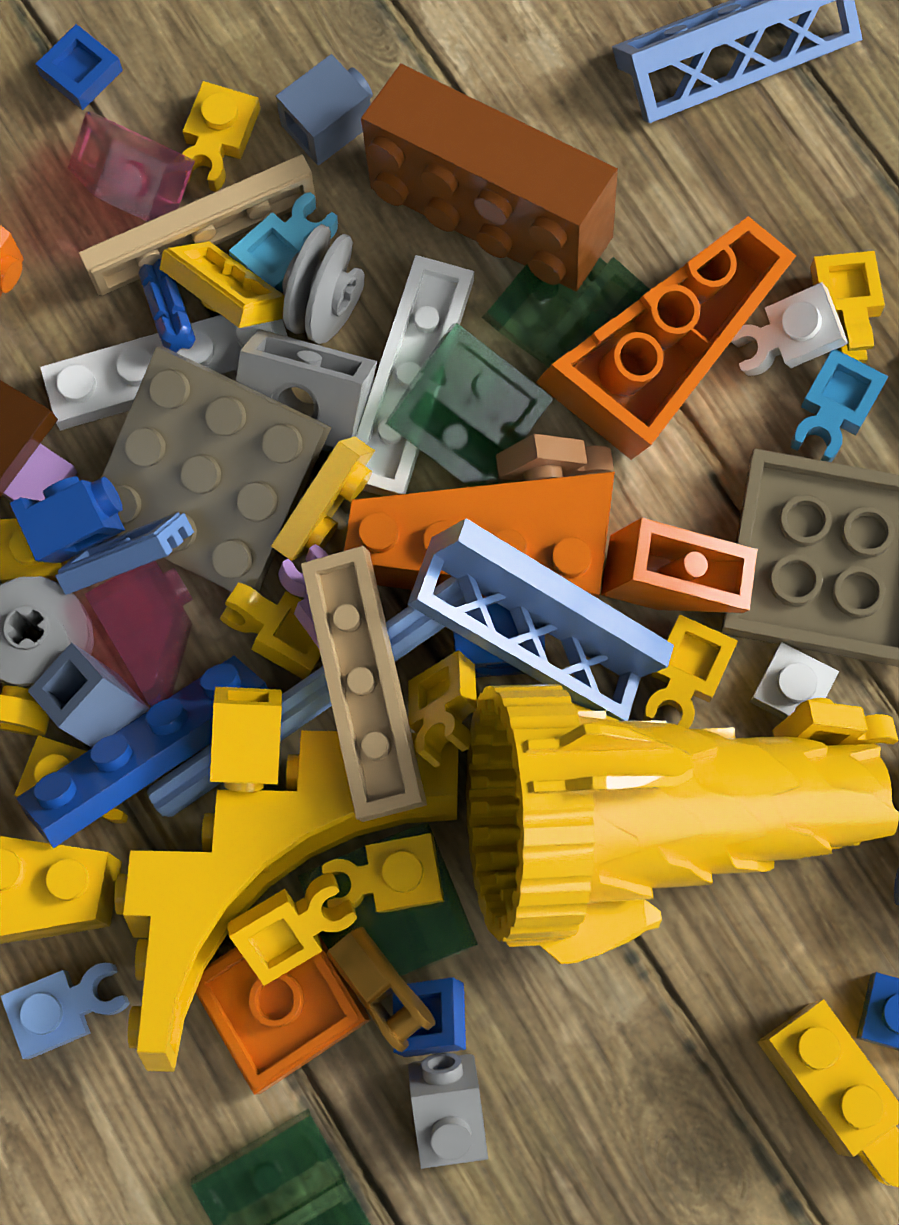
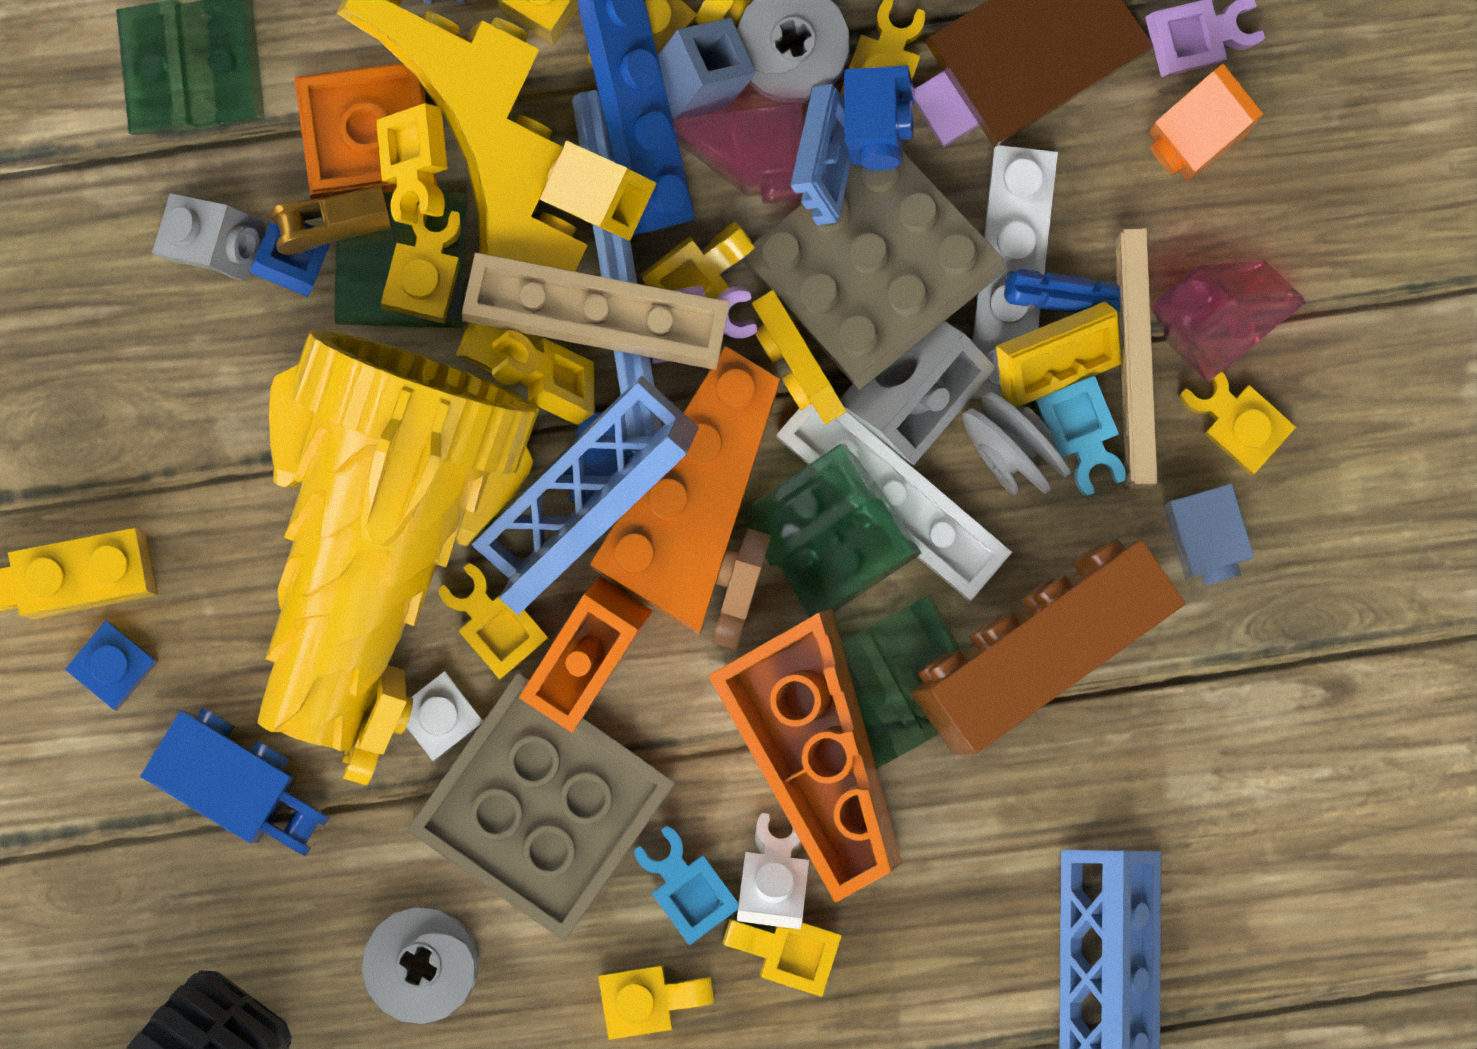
camera: 110 degrees right, 10 degrees up
blue plate [36,24,123,110] -> none

